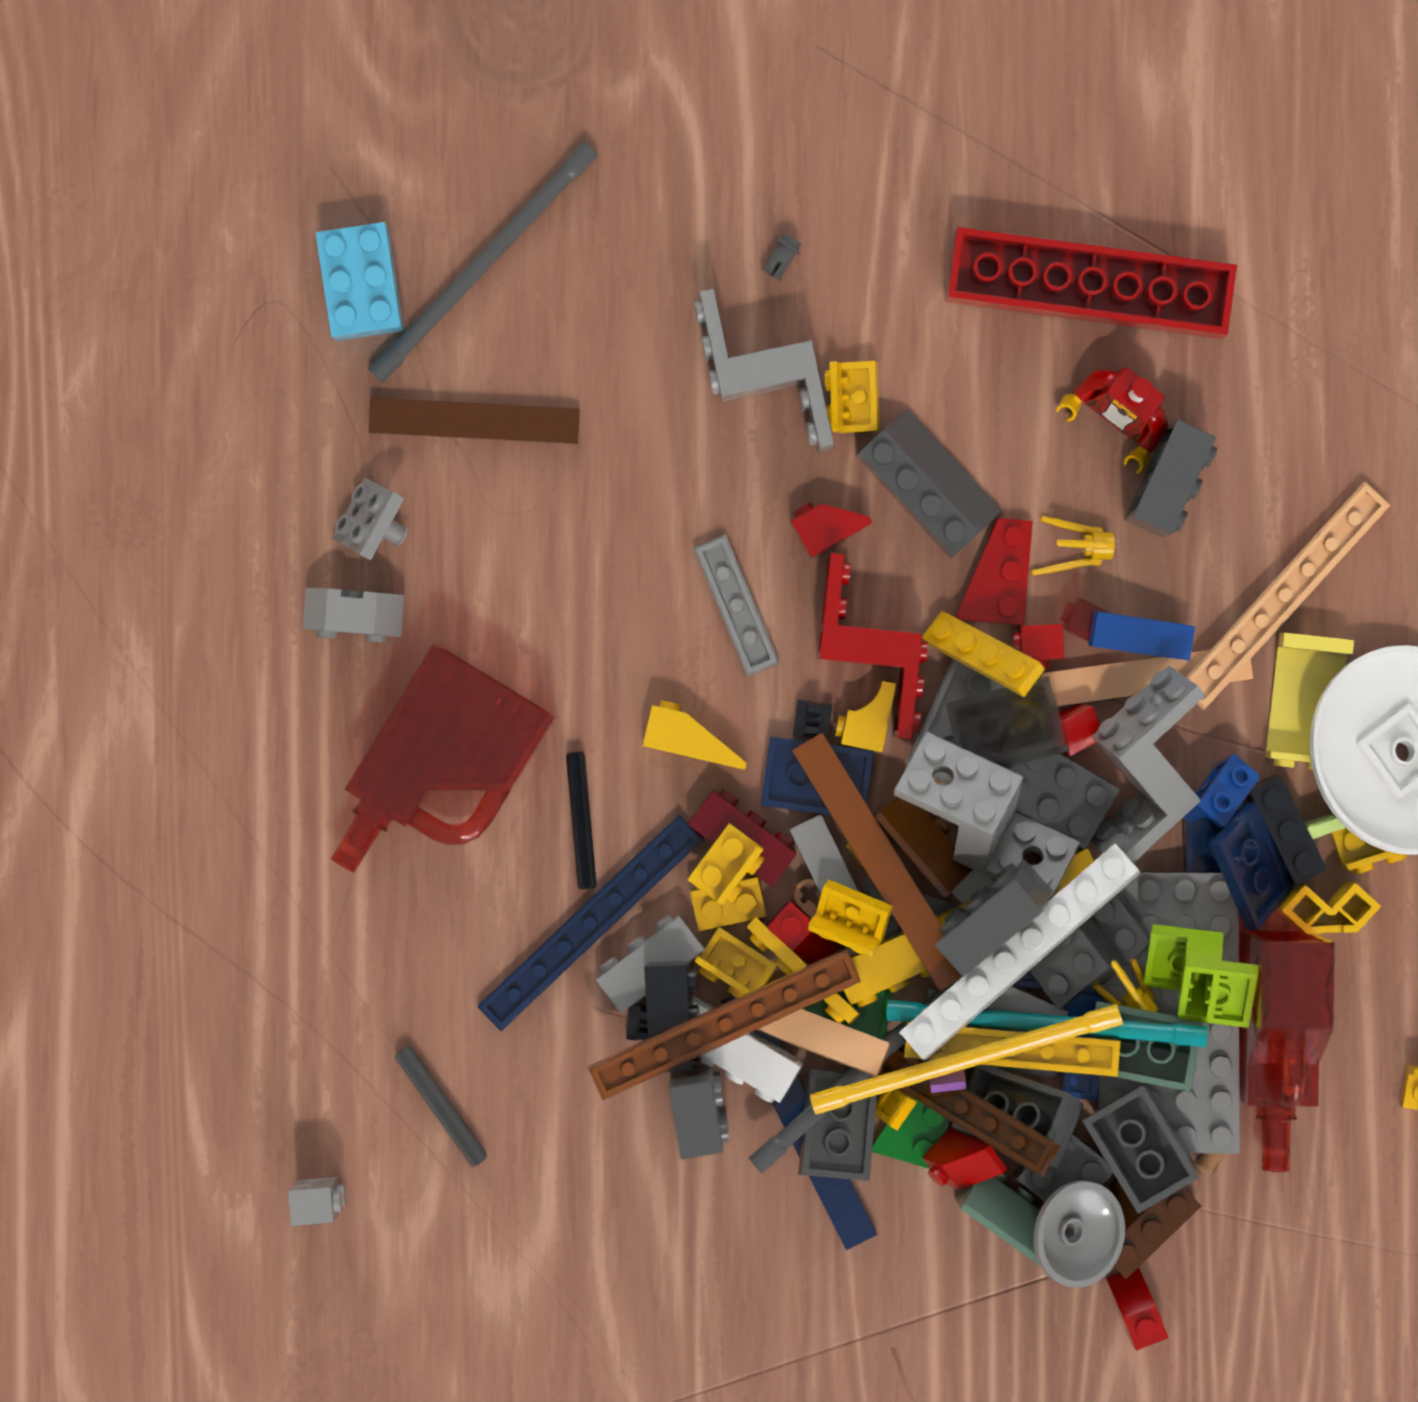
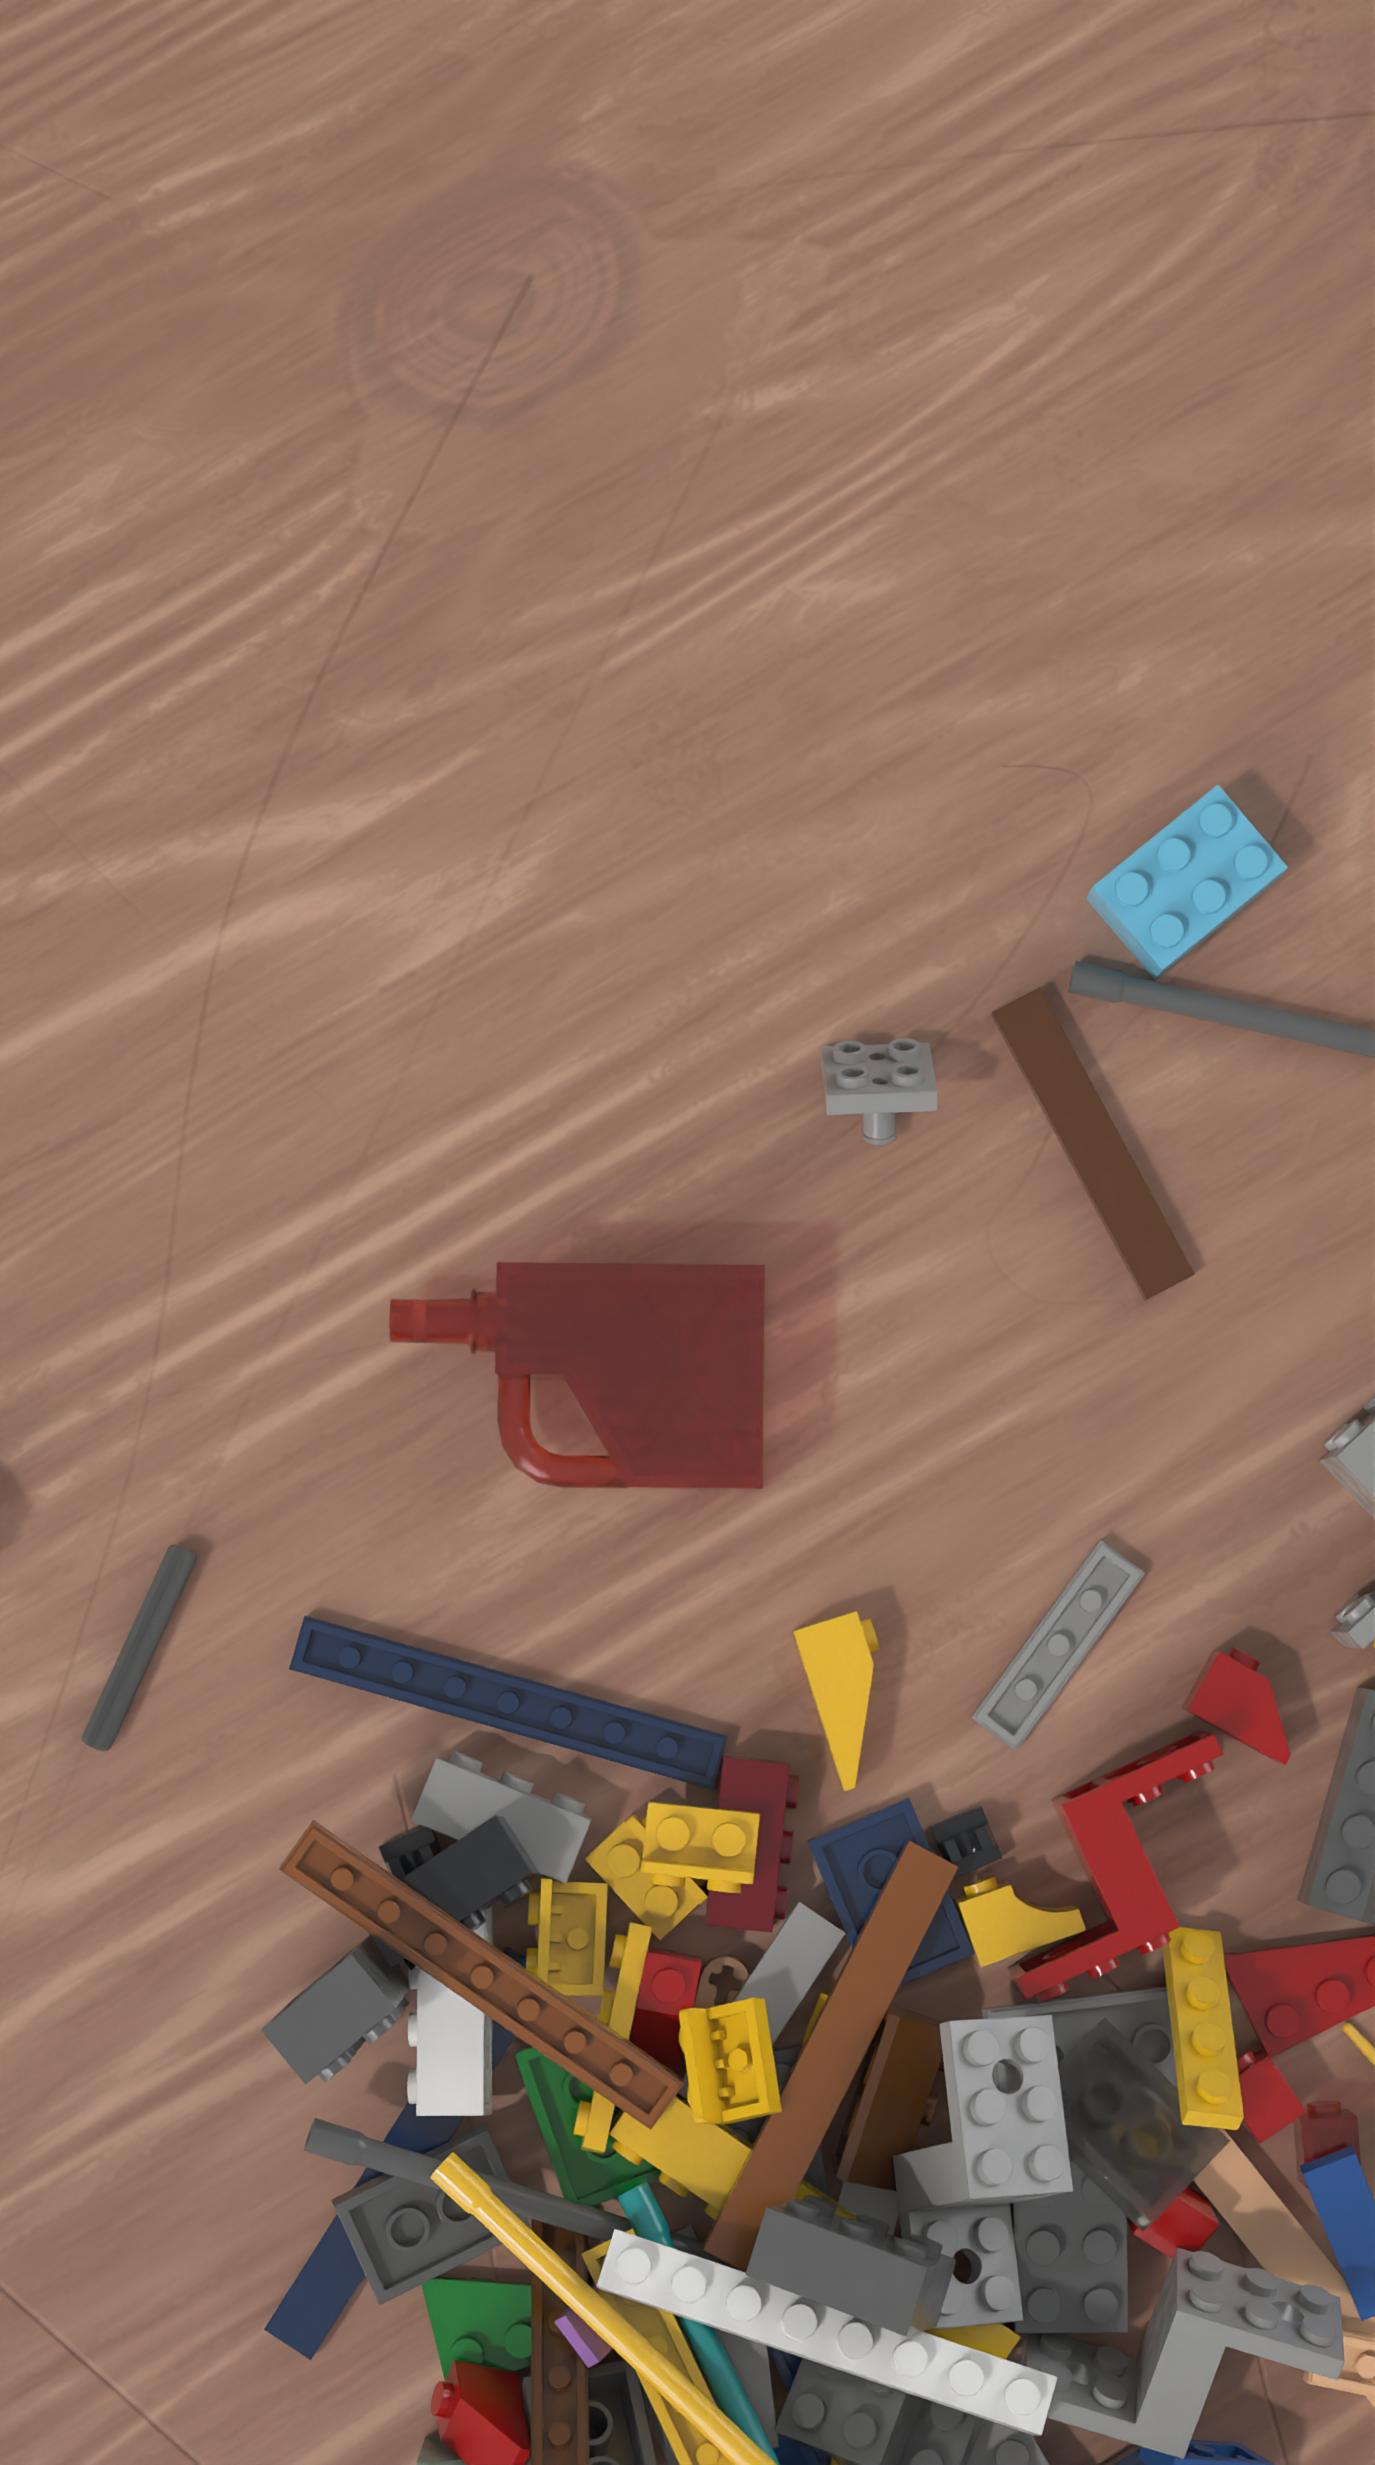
camera: 65 degrees right, 5 degrees down
light grey brick [303,587,404,643] -> none
black axle [566,751,596,889] -> none
light nougat tile [756,1009,891,1077] -> none
yellow tile [875,1089,917,1130] -> none

